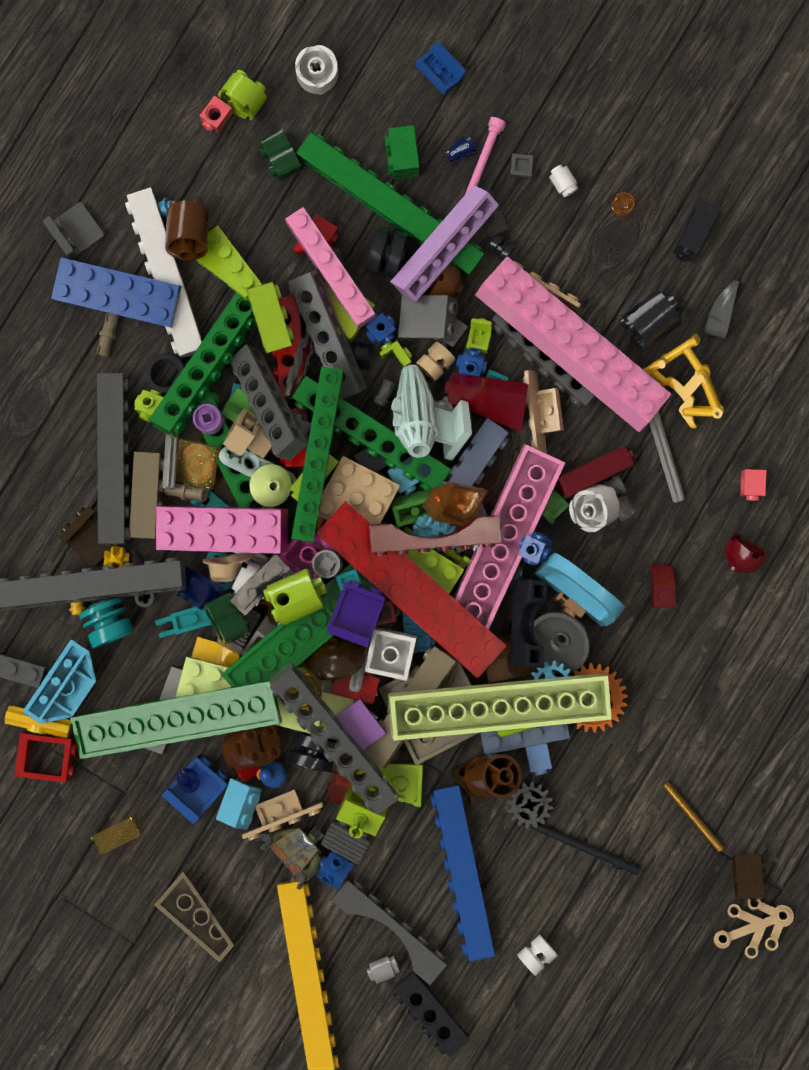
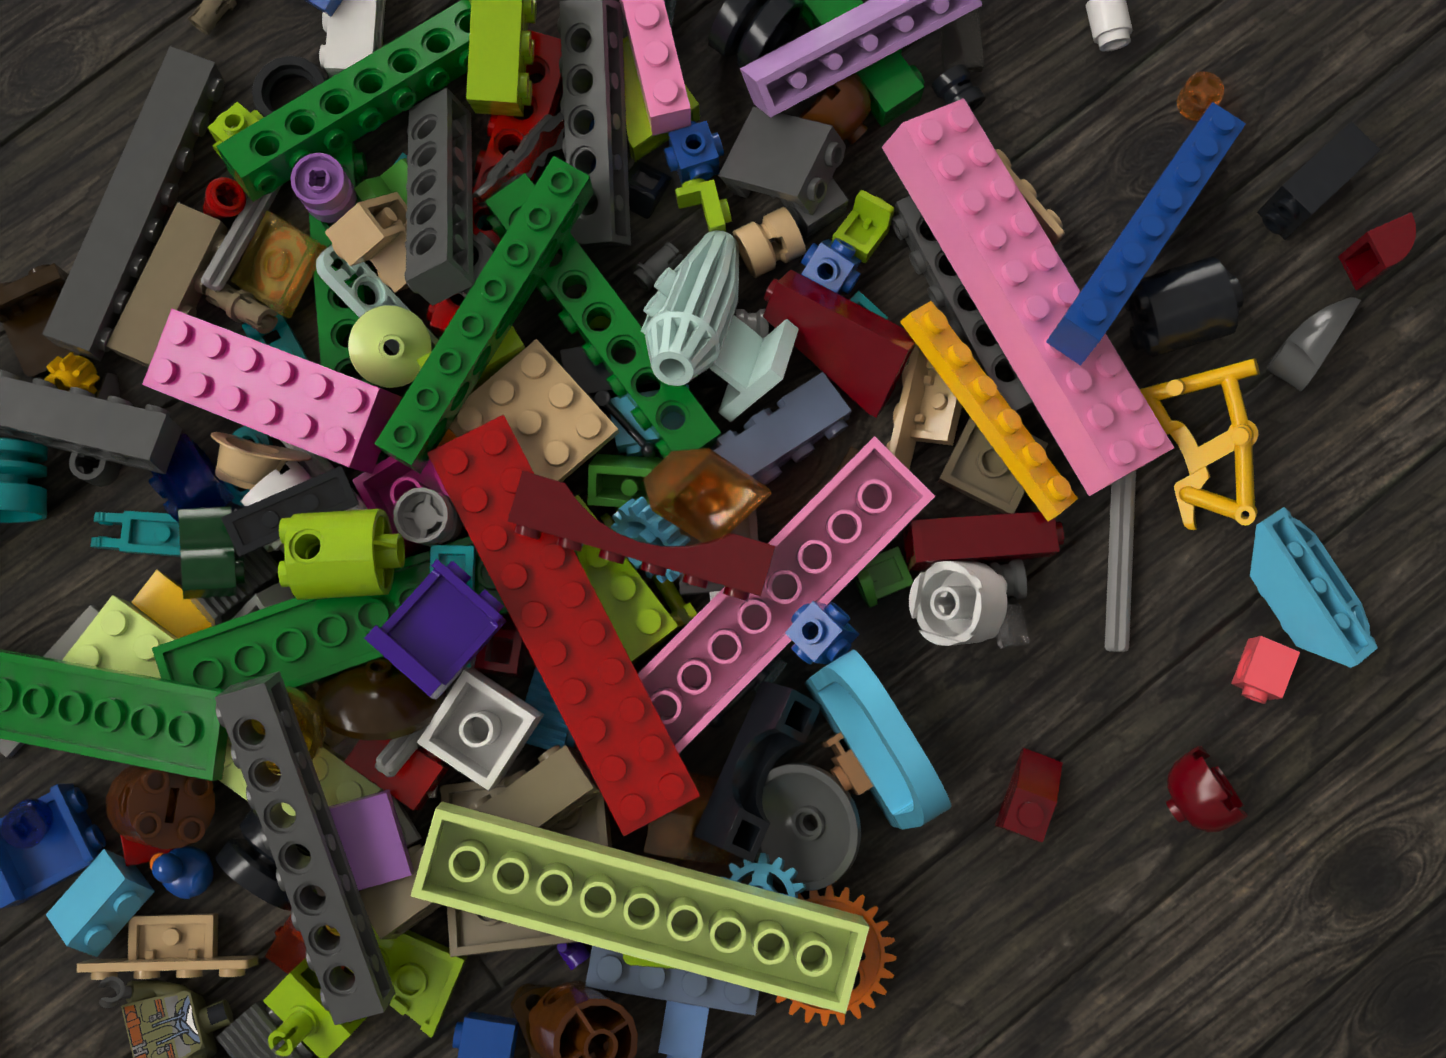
camera: 25 degrees right, 5 degrees down
none -> red cone [203,177,246,220]
none -> dark purple hand [557,942,591,970]
none -> black hinge [594,390,657,458]
none -> yellow plate [900,301,1078,522]
none -> dark tan plate [938,417,1048,514]
none -> blue brick [1046,102,1246,366]
none -> medium azure wedge [1250,507,1378,668]
none -> dark red brick [1338,212,1416,291]

